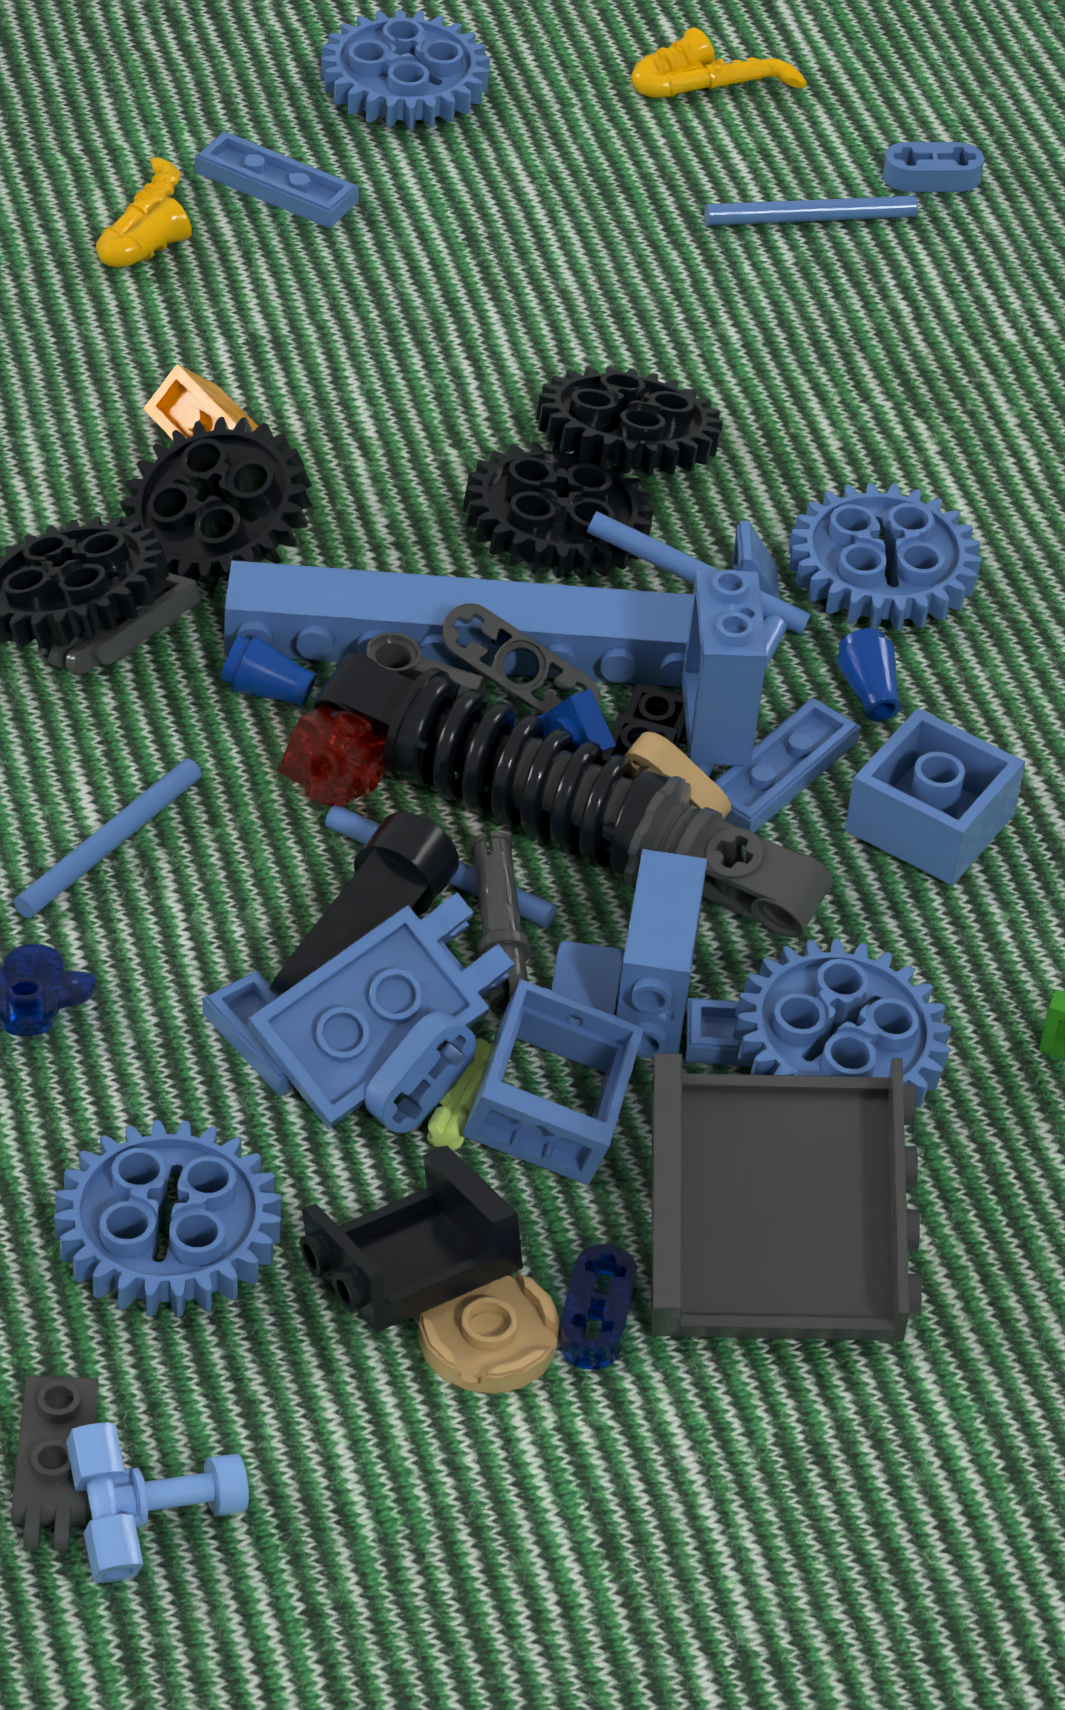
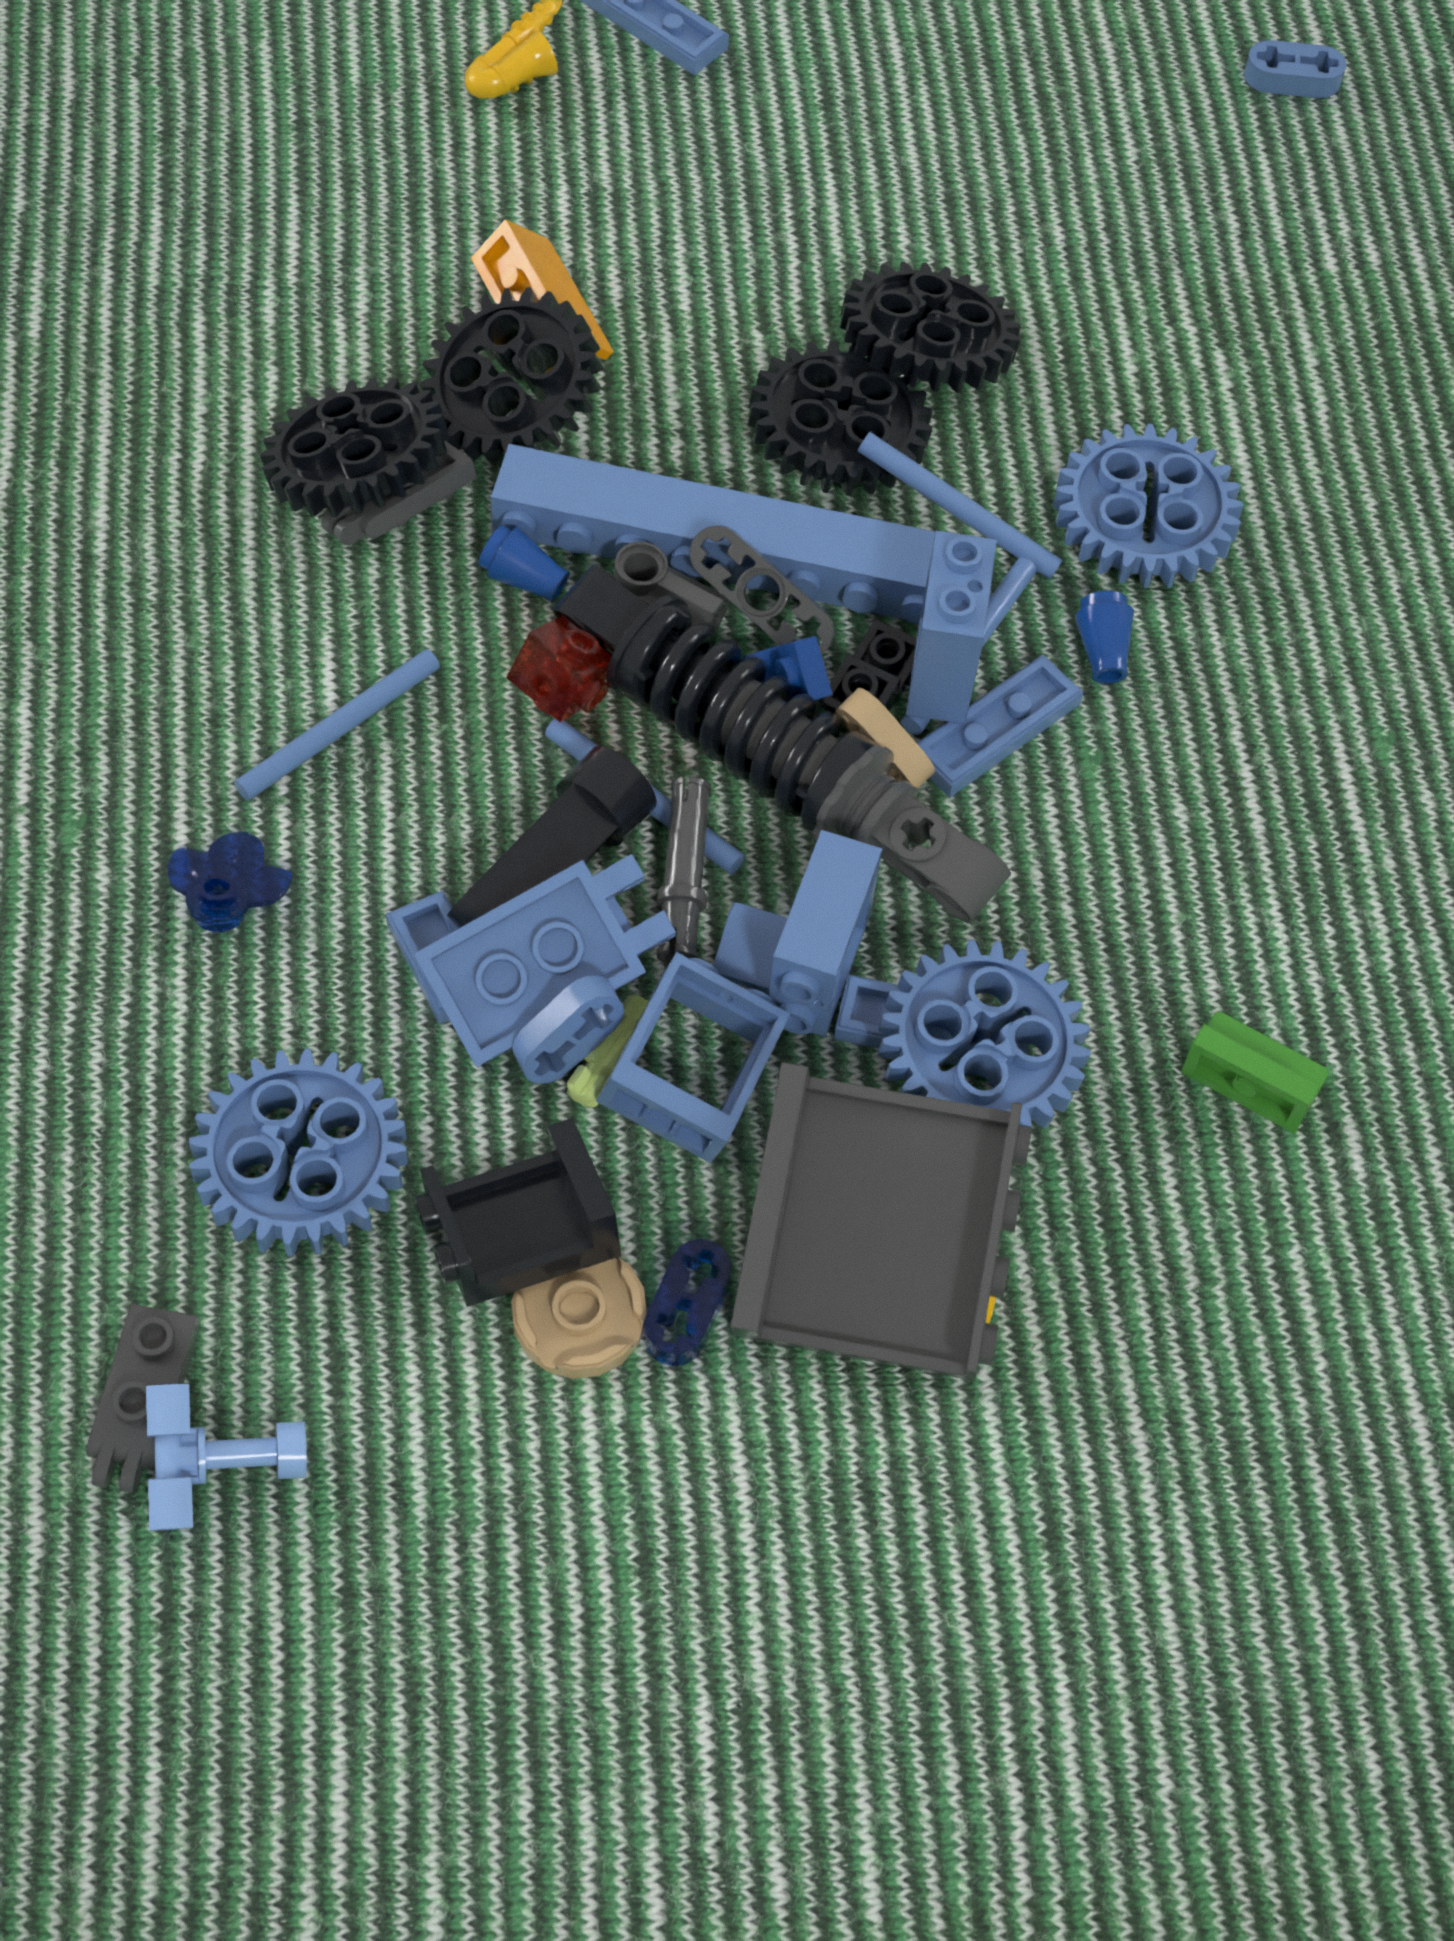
camera: 10 degrees right, 15 degrees up
medium blue bar [704,196,917,226] -> none
medium blue slope [732,521,780,599] -> none
medium blue brick [845,708,1026,886] -> none

